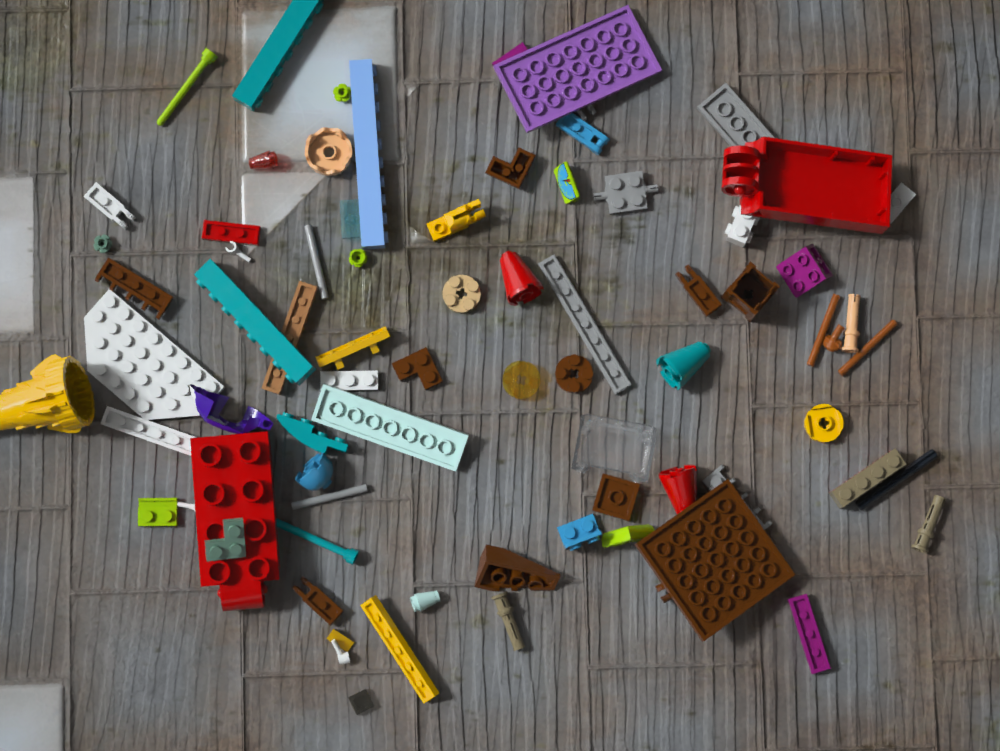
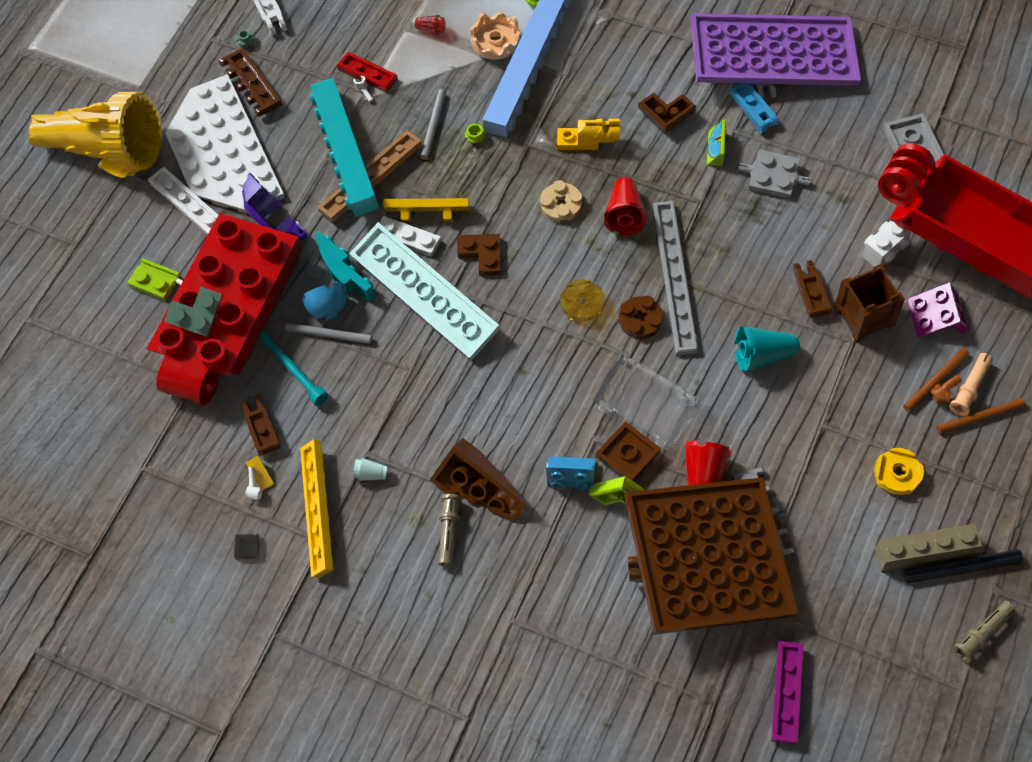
camera: 30 degrees right, 20 degrees down
clear light blue plate [340,199,361,239] -> none

